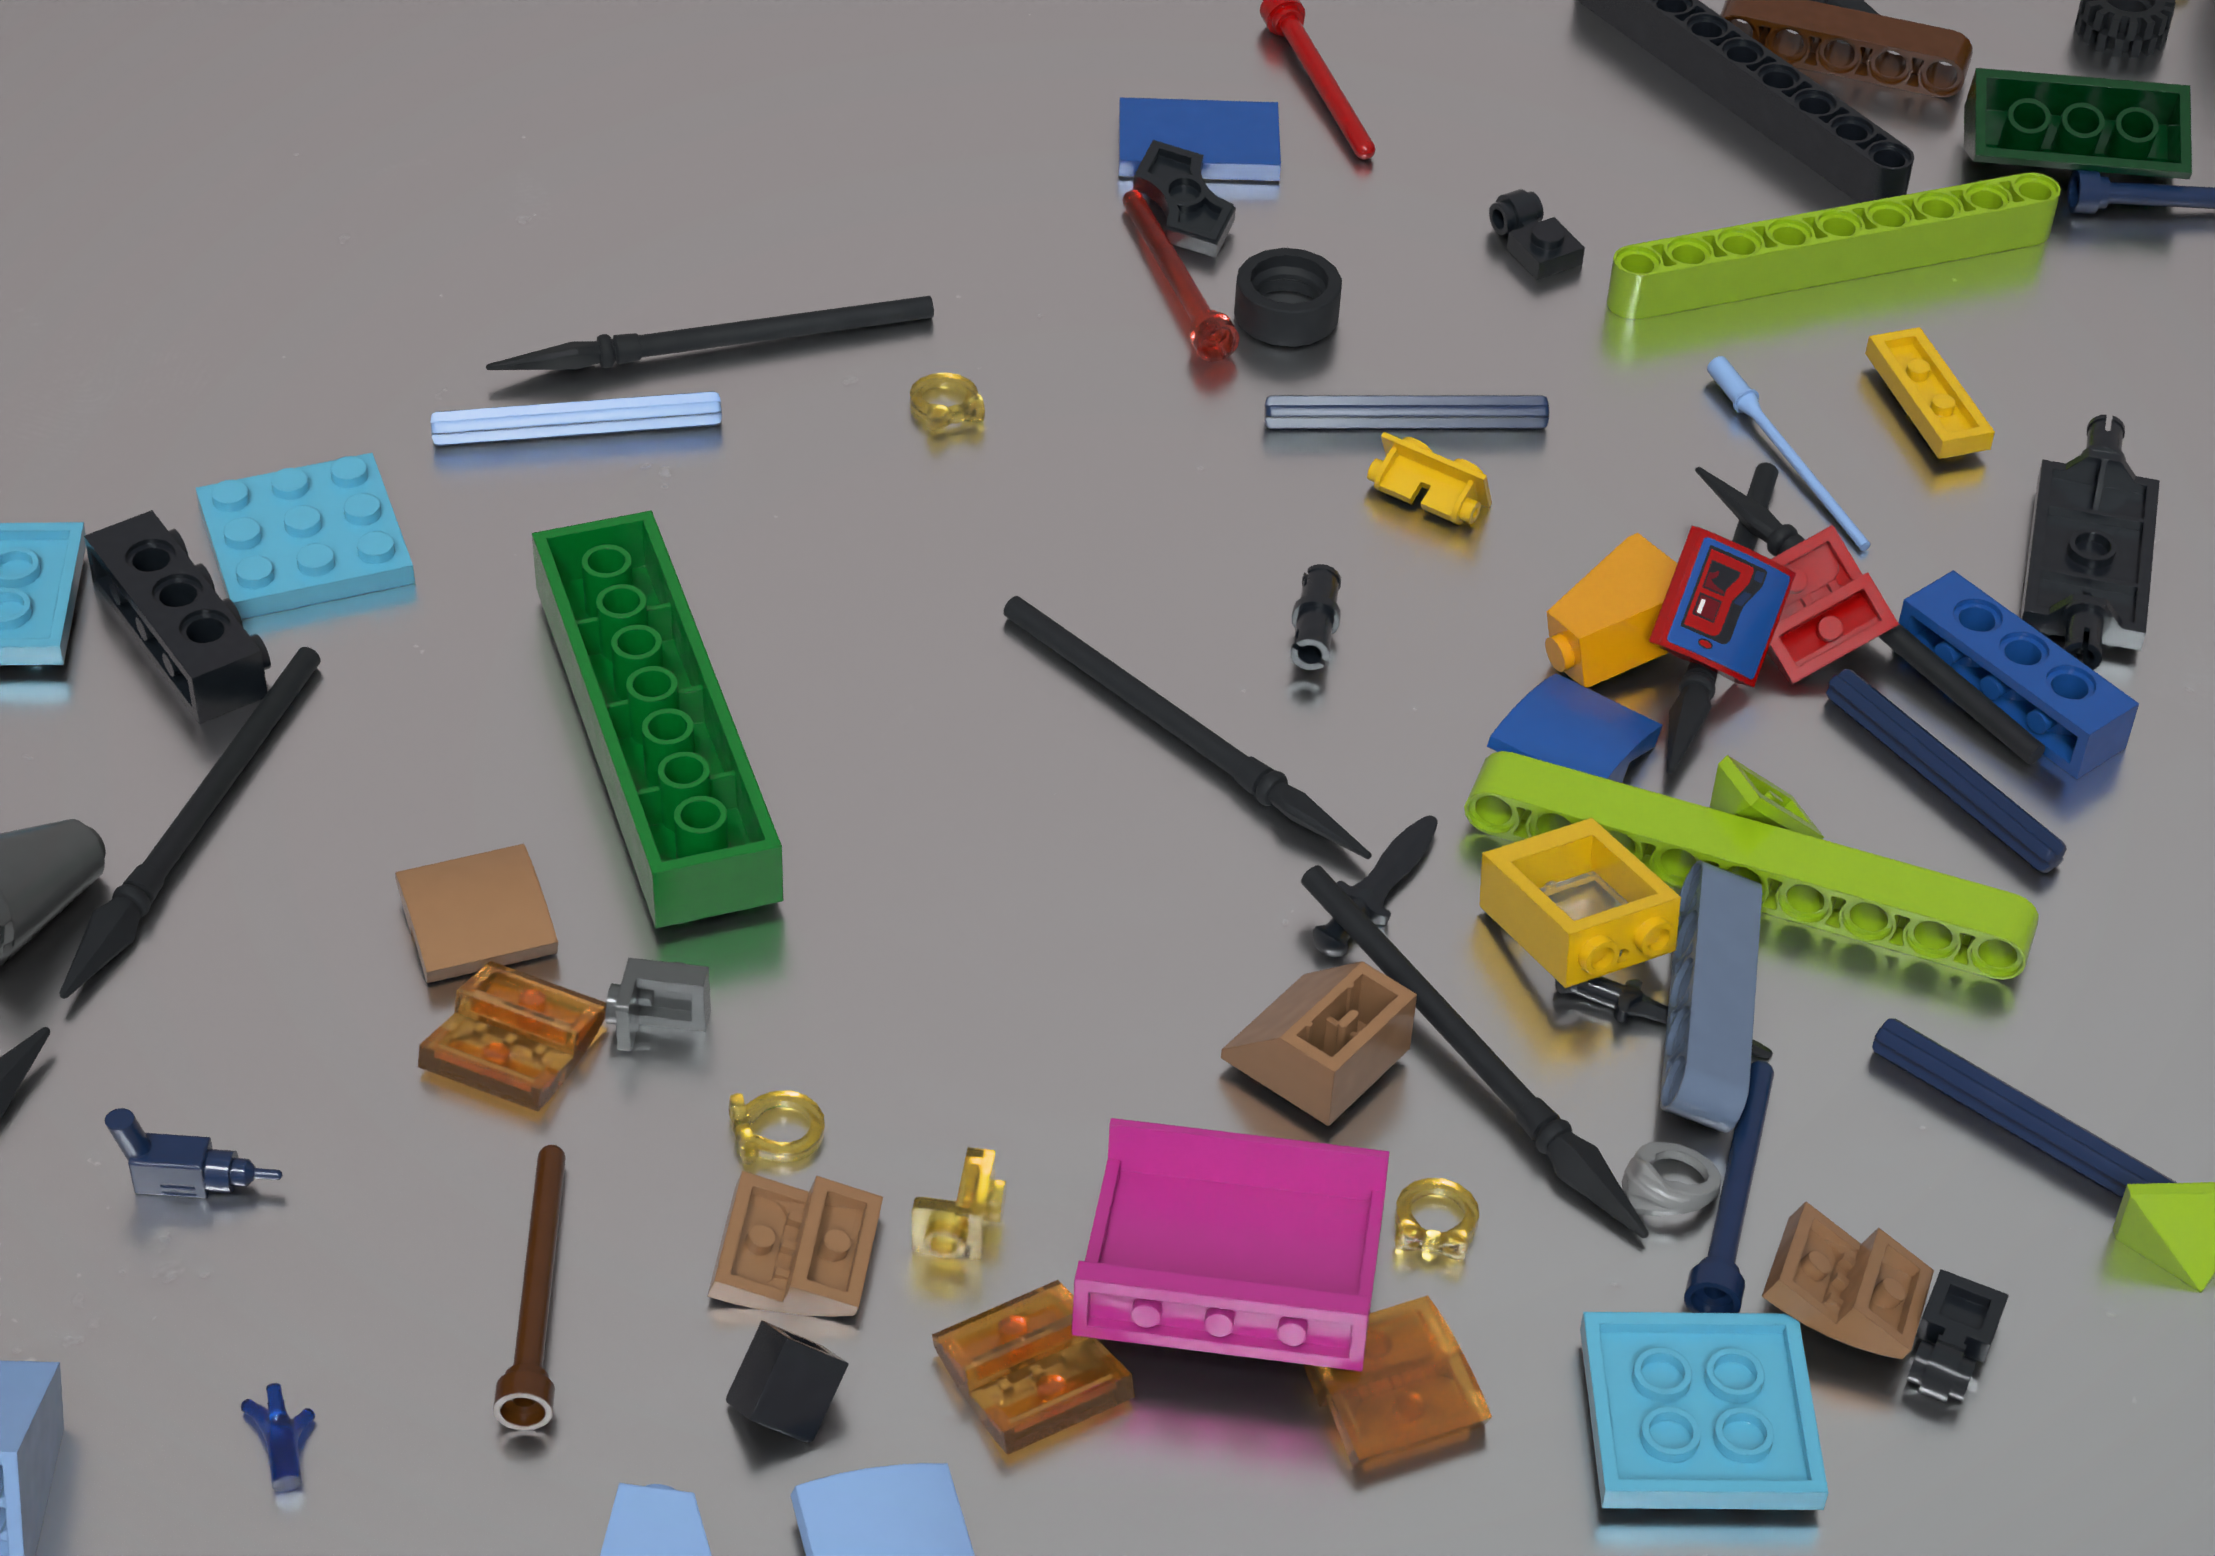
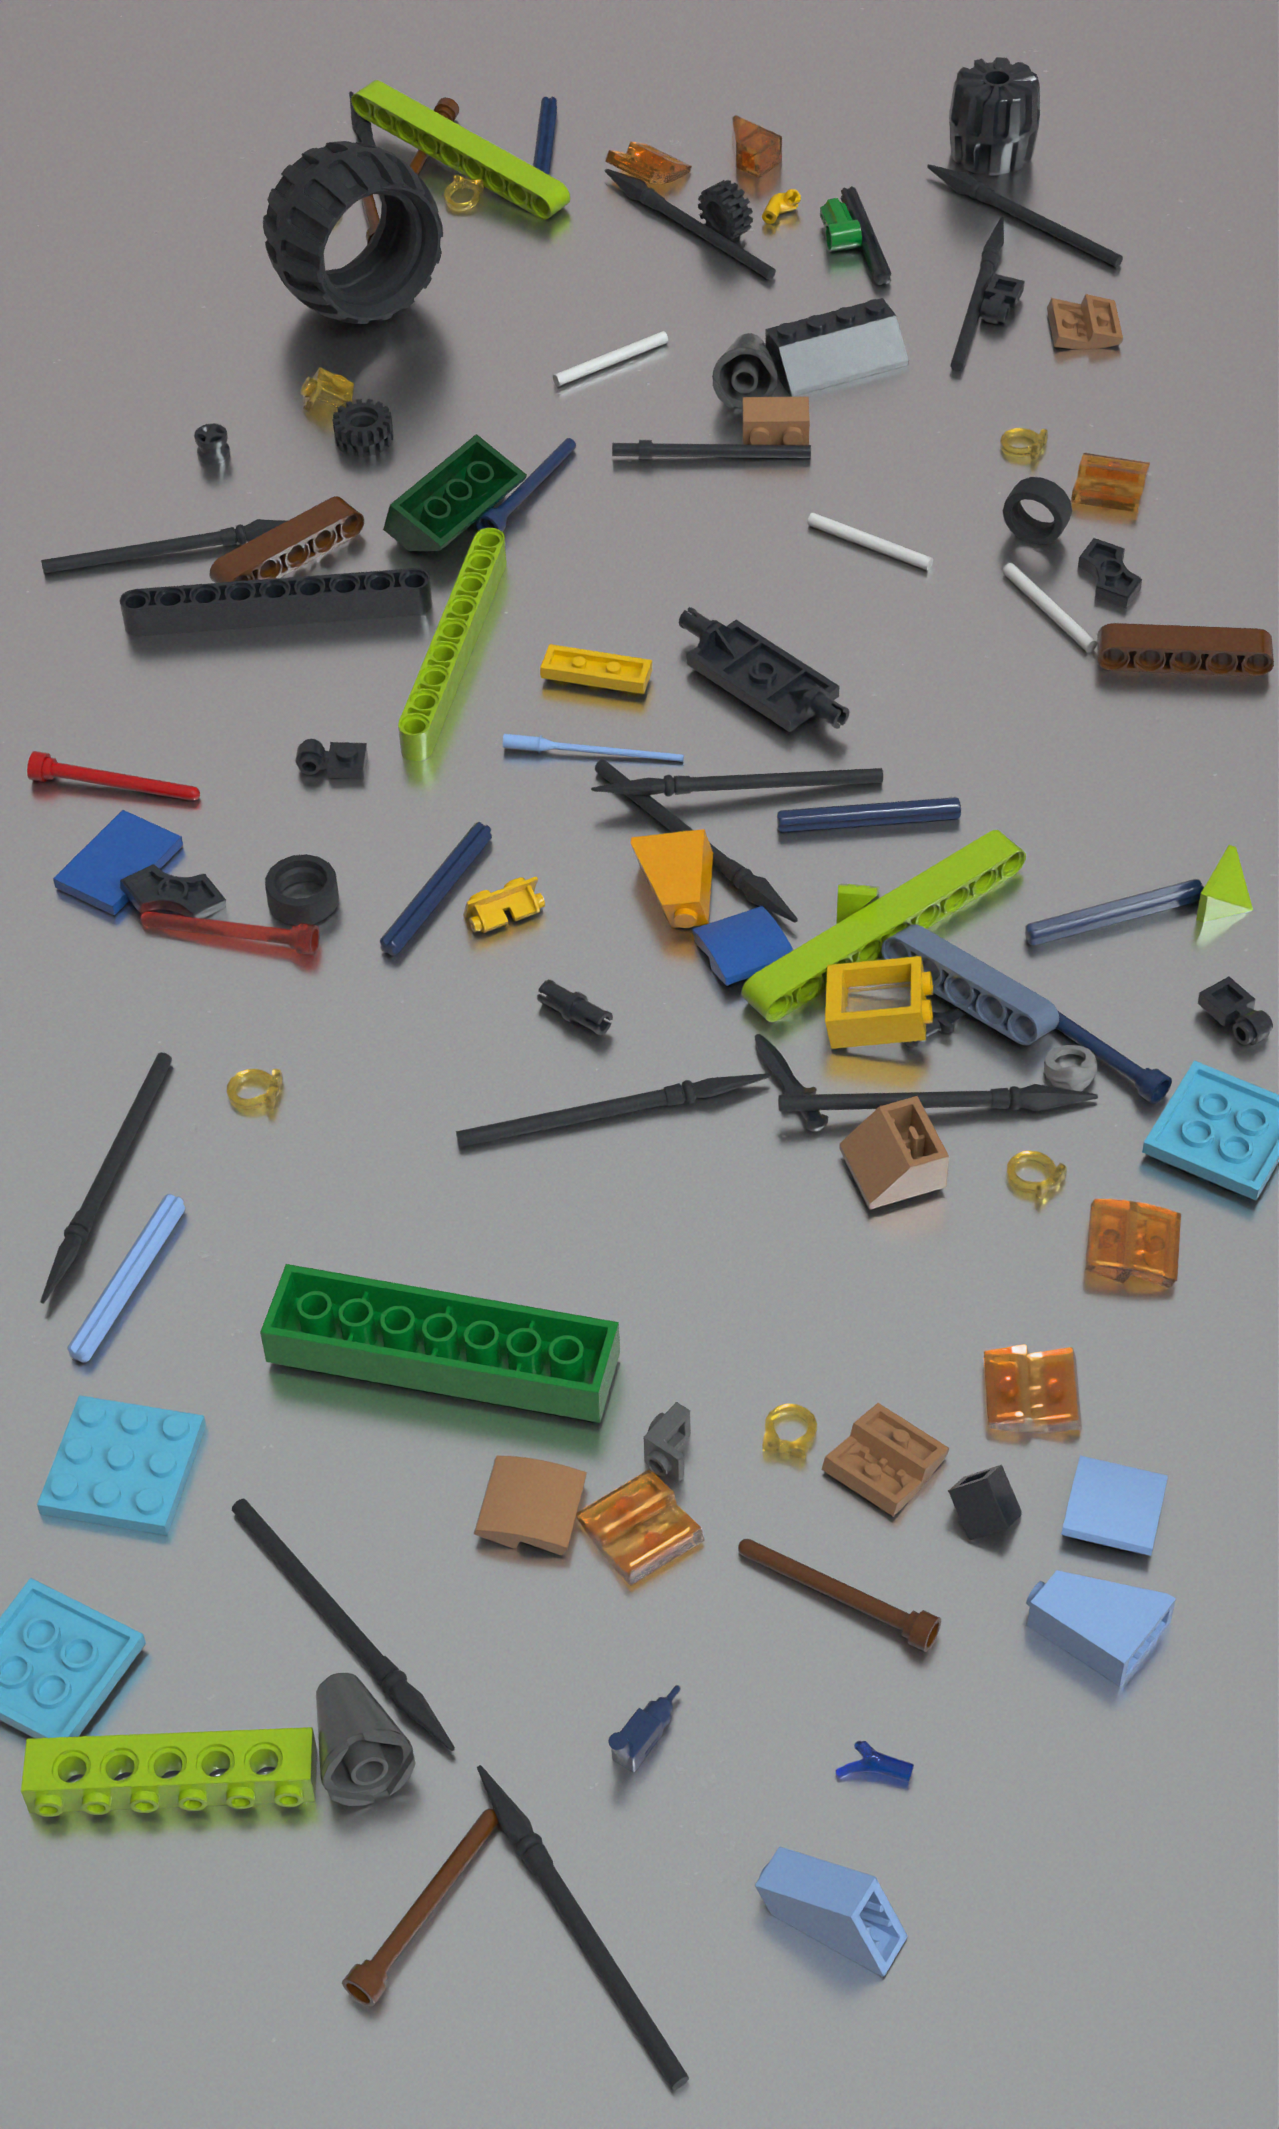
camera: 55 degrees left, 5 degrees up
black brick [84,510,271,724] -> none
clear yellow bracket [912,1147,1007,1261] -> none
dark pink panel [1072,1118,1390,1371] -> none
slope [1649,526,1796,688] -> none
medium nougat slope [1762,1201,1934,1359] -> none
red slope [1767,525,1899,686] -> none
blue brick [1898,570,2139,779] -> none

